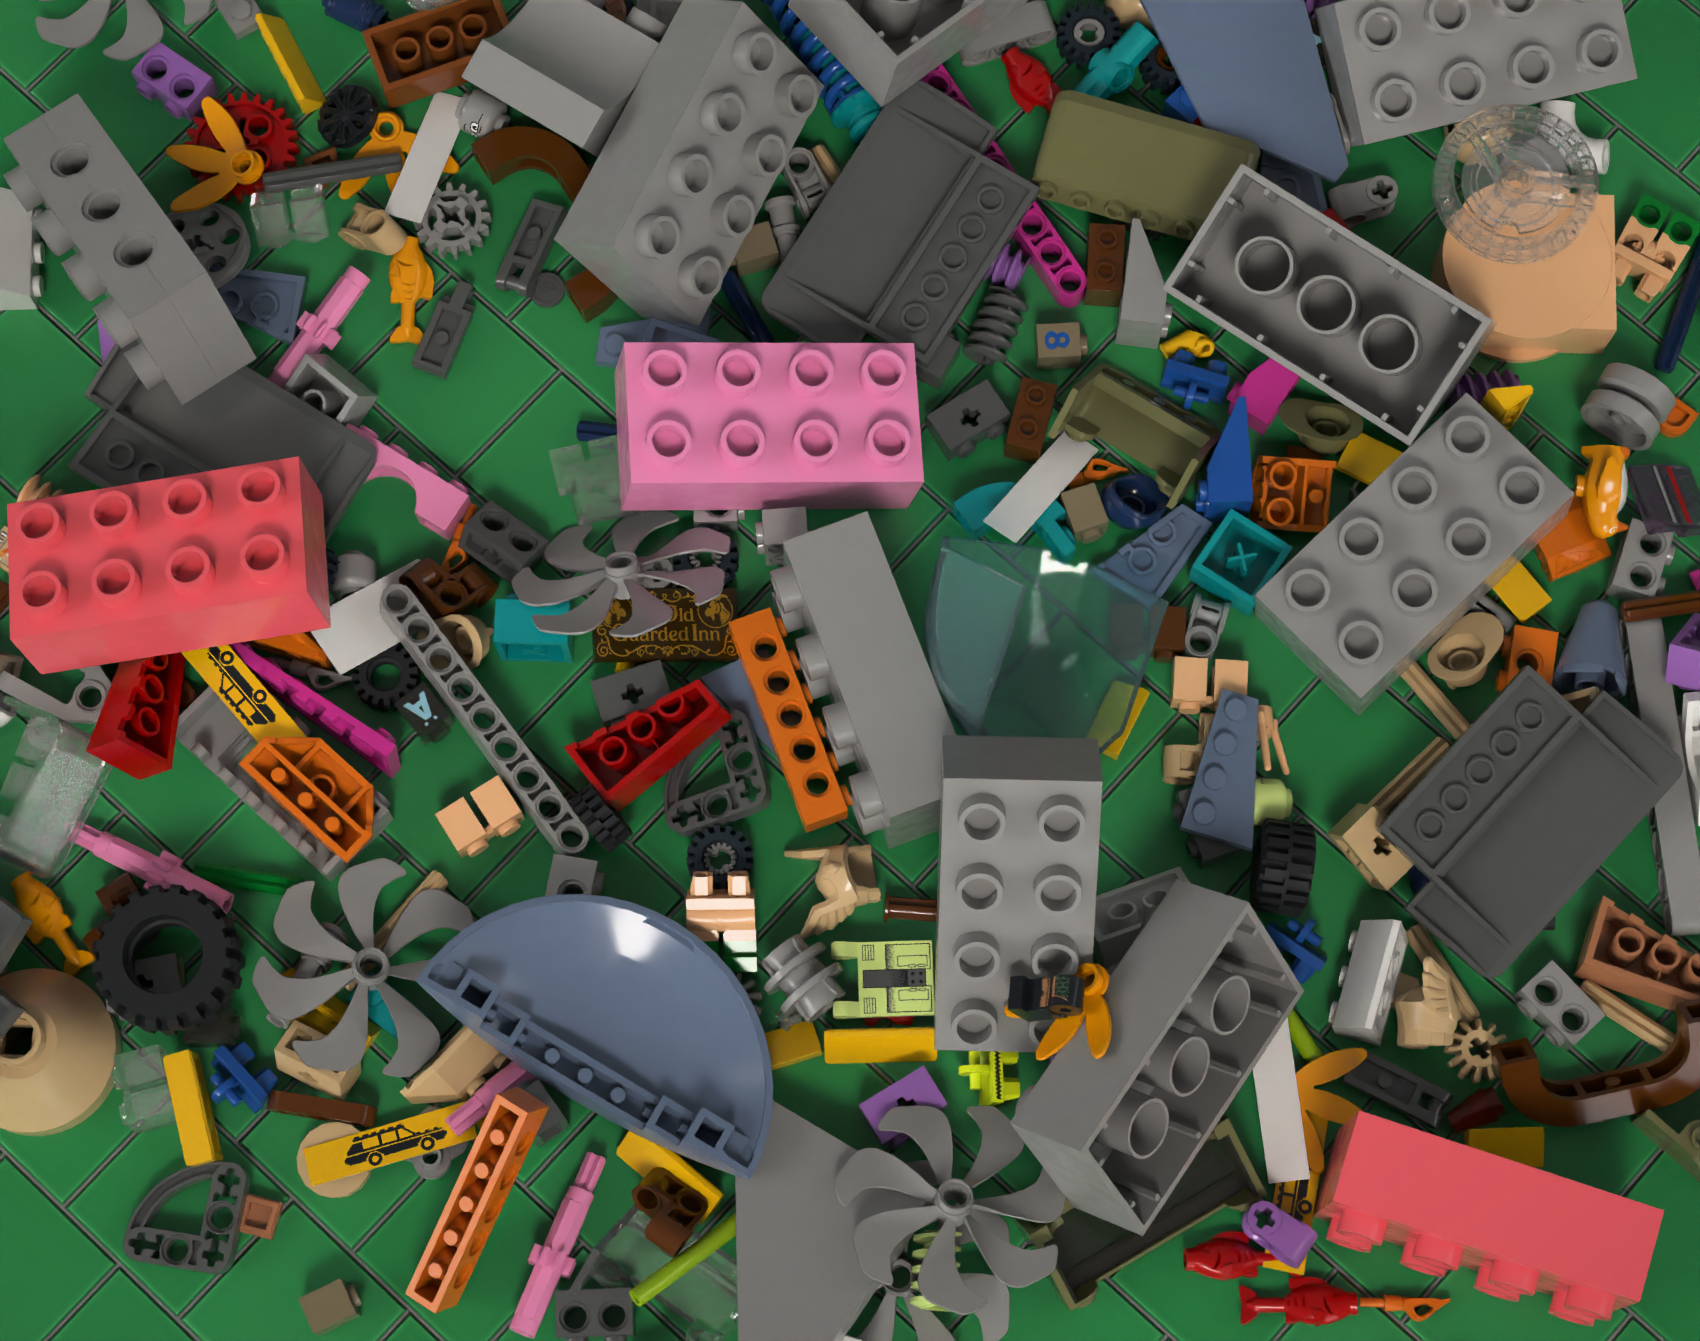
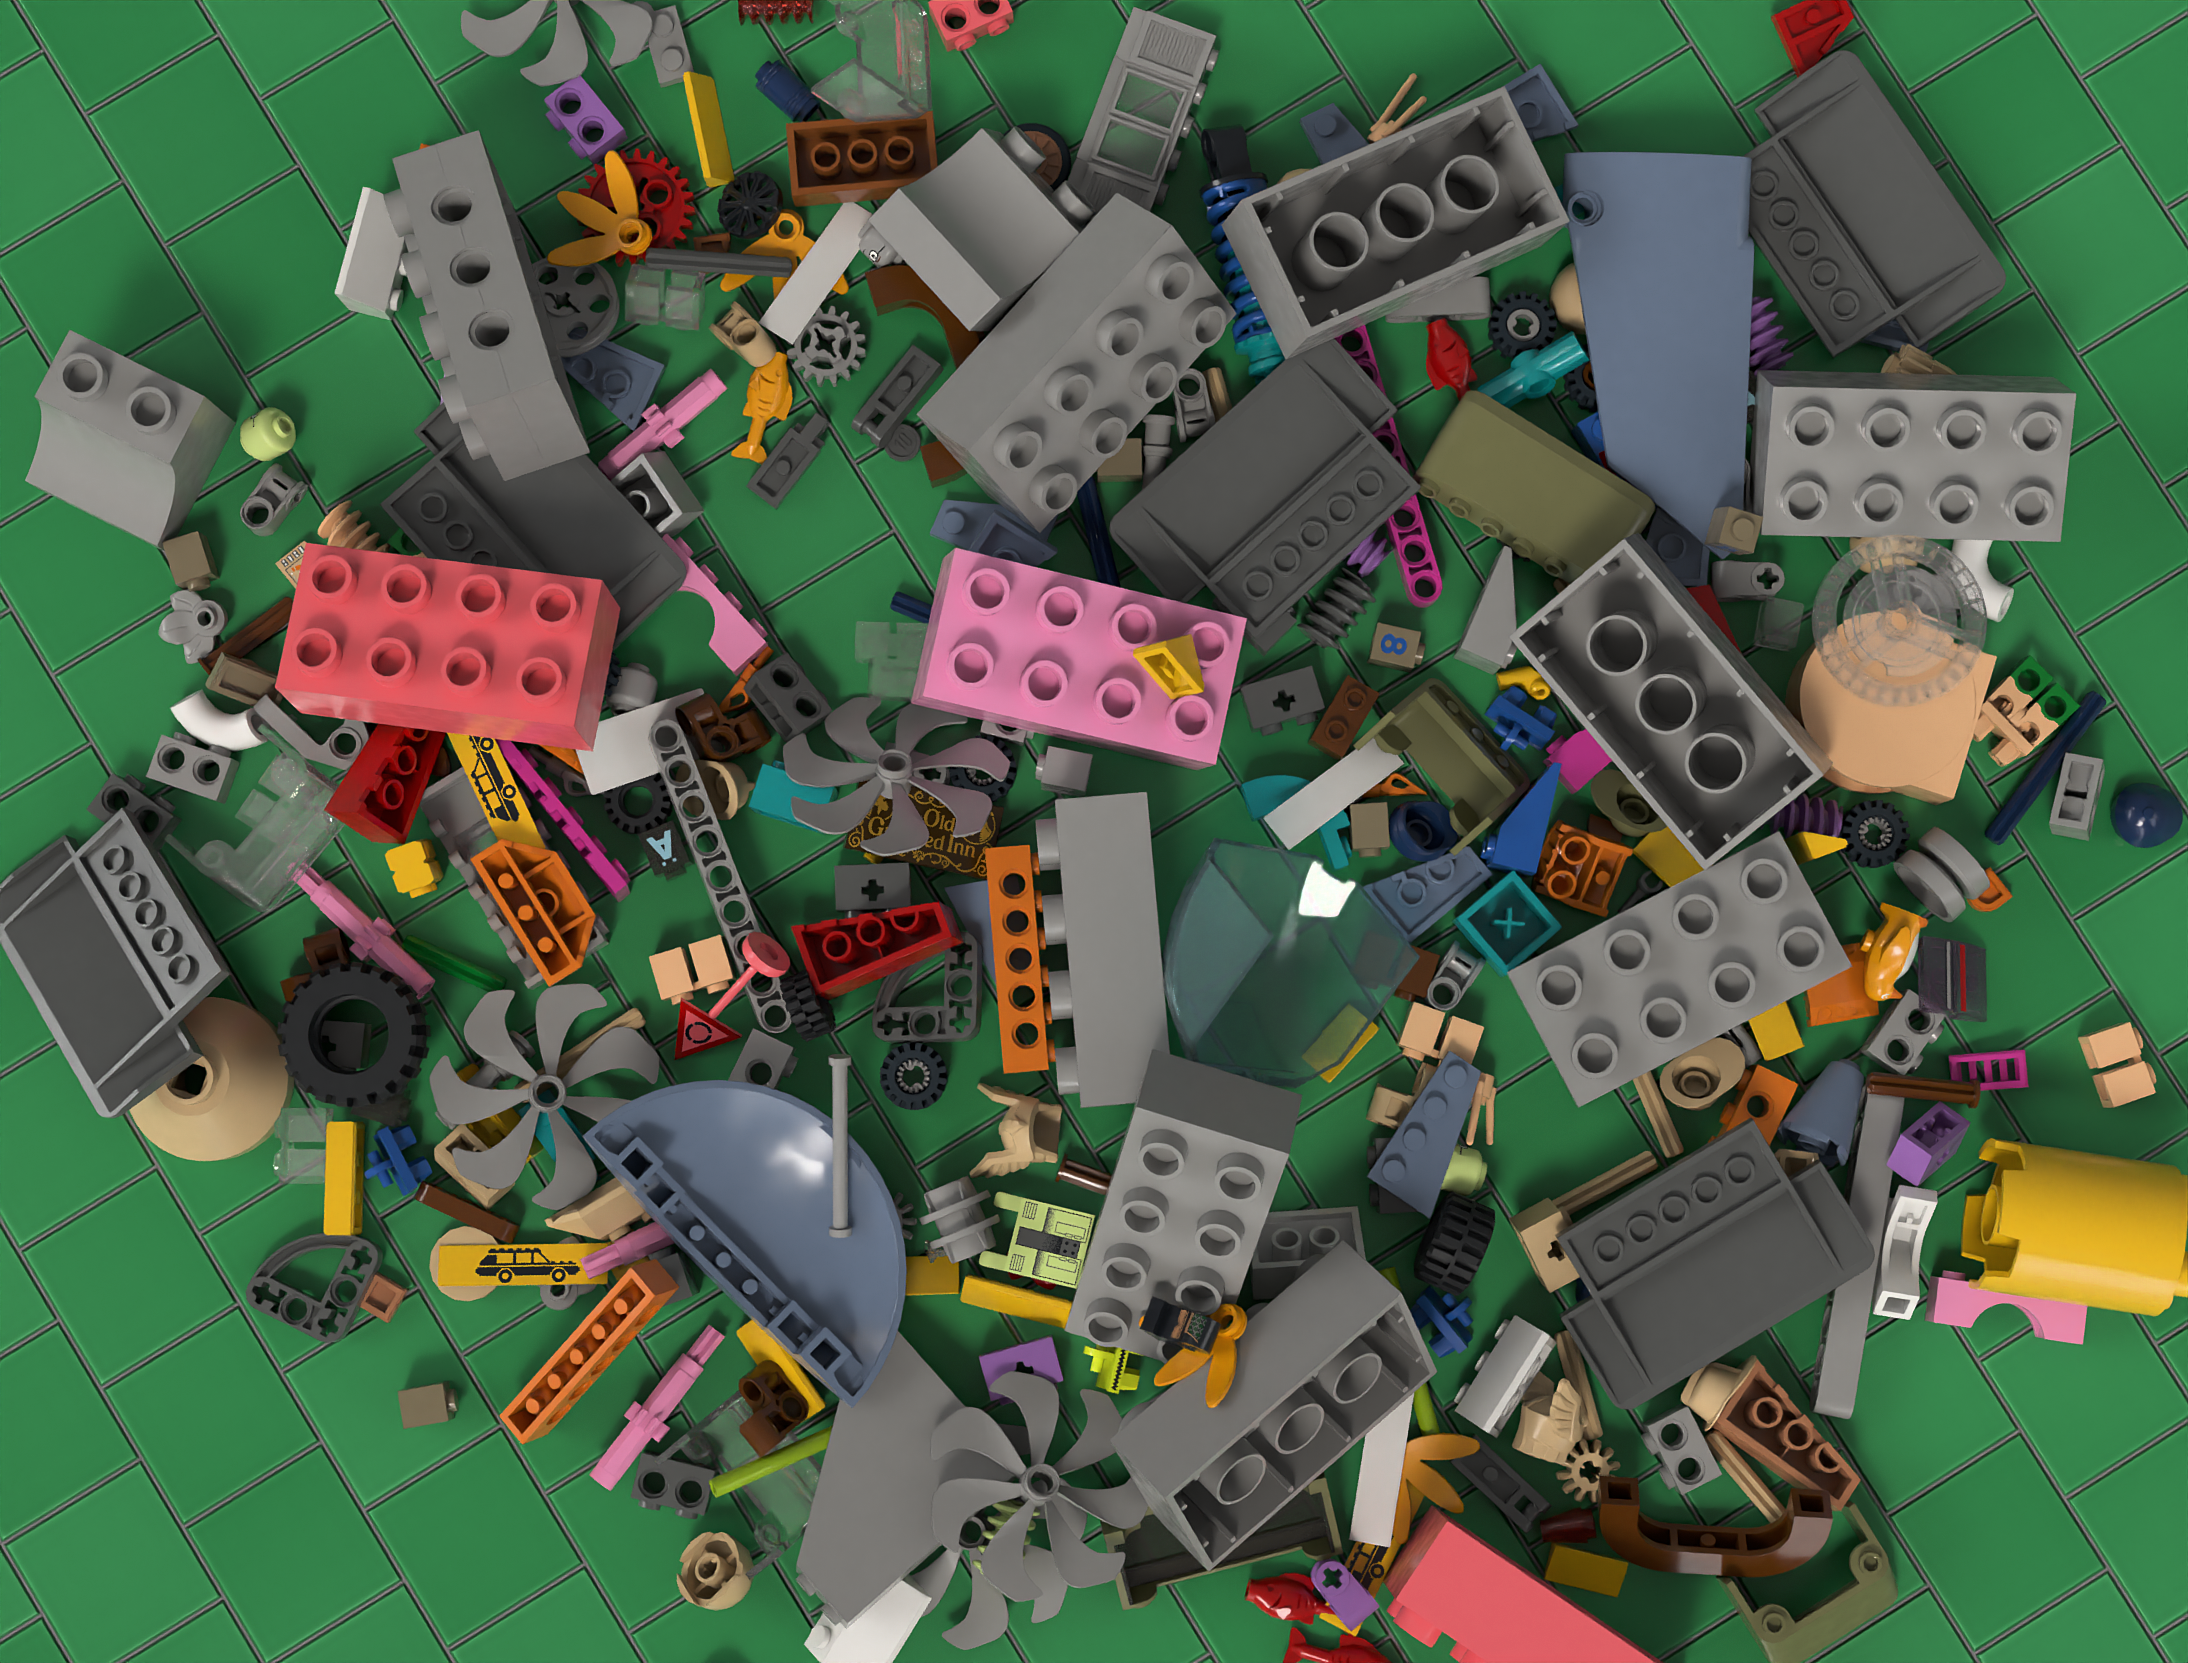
camera: 10 degrees right, 10 degrees up
light orange animal [10,872,95,977] -> none
light nougat hips [686,871,758,972] -> none
reddish brown brick [1084,223,1126,307] -> none
none -> yellow brick [385,838,444,898]
none -> coral piece [674,931,791,1060]
none -> light grey bar [828,1054,852,1238]
none -> yellow slope [1133,634,1205,699]
none -> tan piece [1680,1355,1757,1431]
none -> dark tan brick [1704,506,1764,555]
none -> clear panel [1753,596,1804,652]
none -> black bush [1838,800,1910,868]

